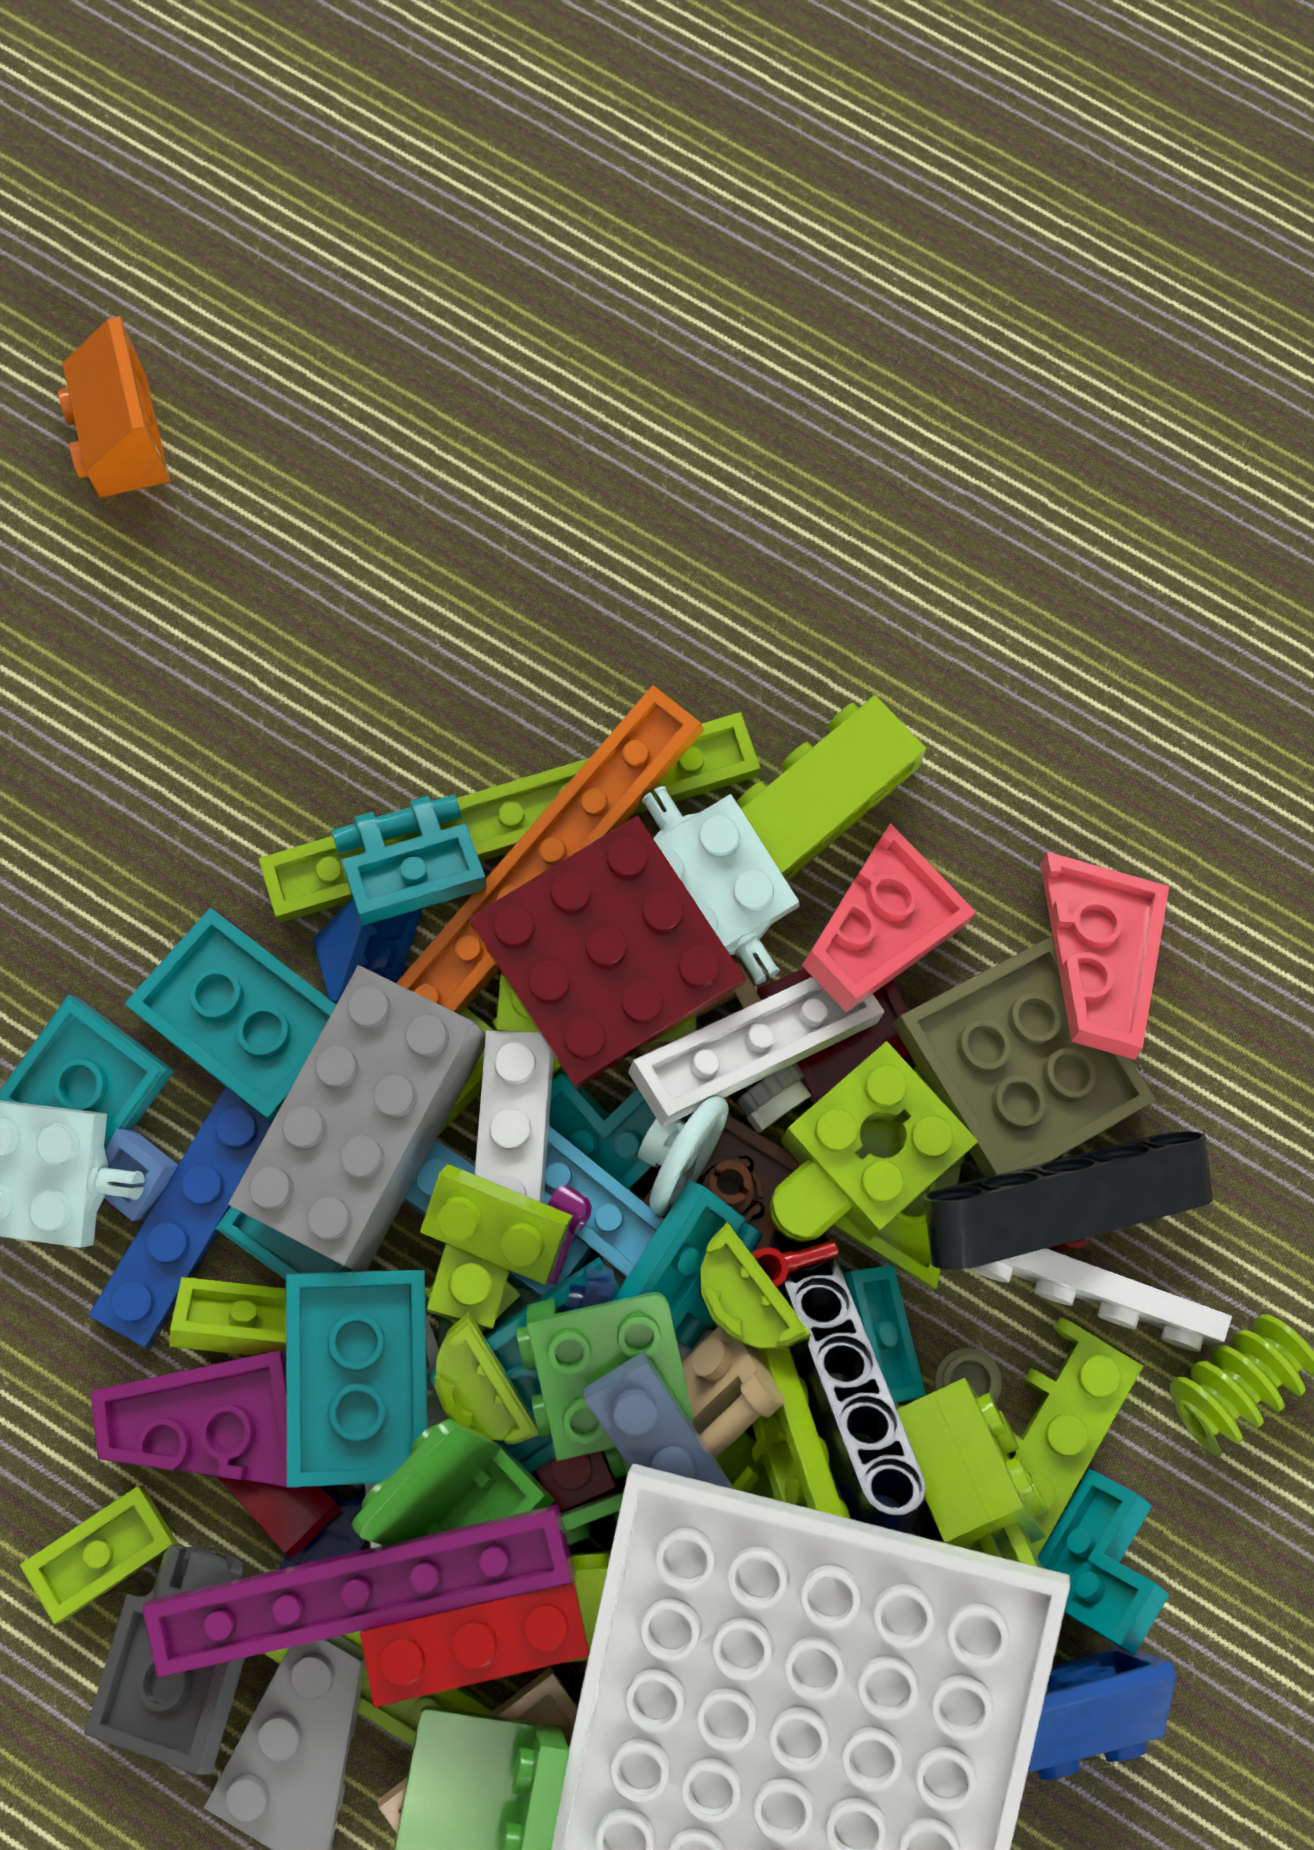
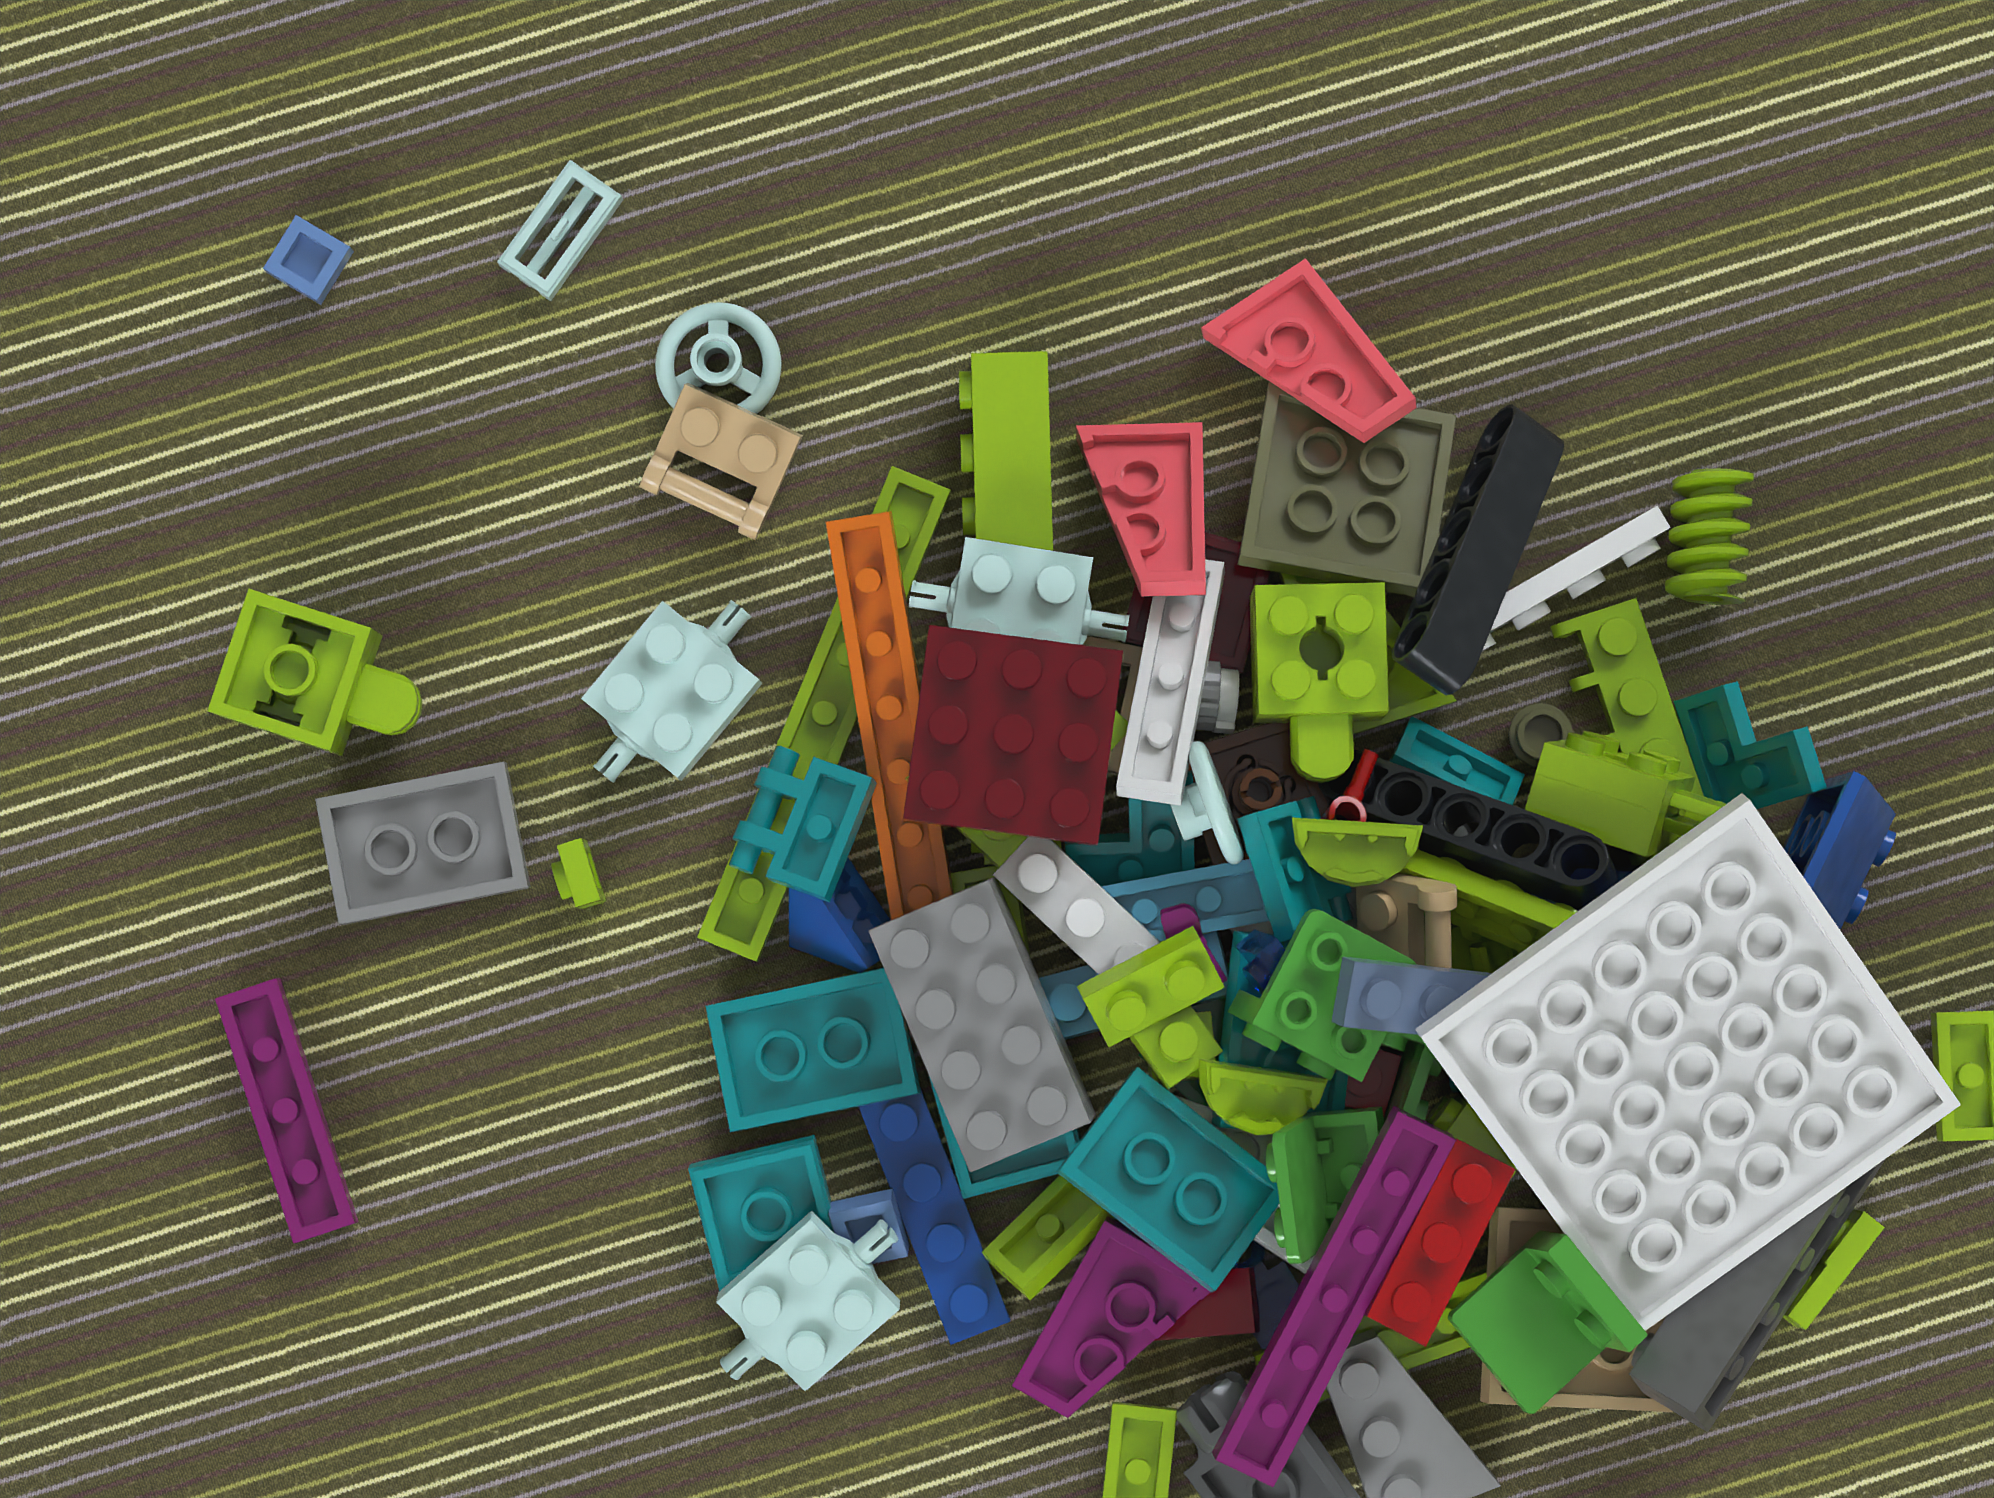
camera: 50 degrees left, 10 degrees up
orange slope [58,316,171,498] -> none
none -> lime brick [207,589,422,756]
none -> medium blue plate [263,215,354,305]
none -> light grey plate [315,762,531,925]
none -> light aqua tile [497,160,623,301]
none -> lime plate [551,838,606,909]
none -> light aqua plate [581,600,762,783]
none -> tan plate [639,383,803,540]
none -> light aqua piece [655,302,781,414]

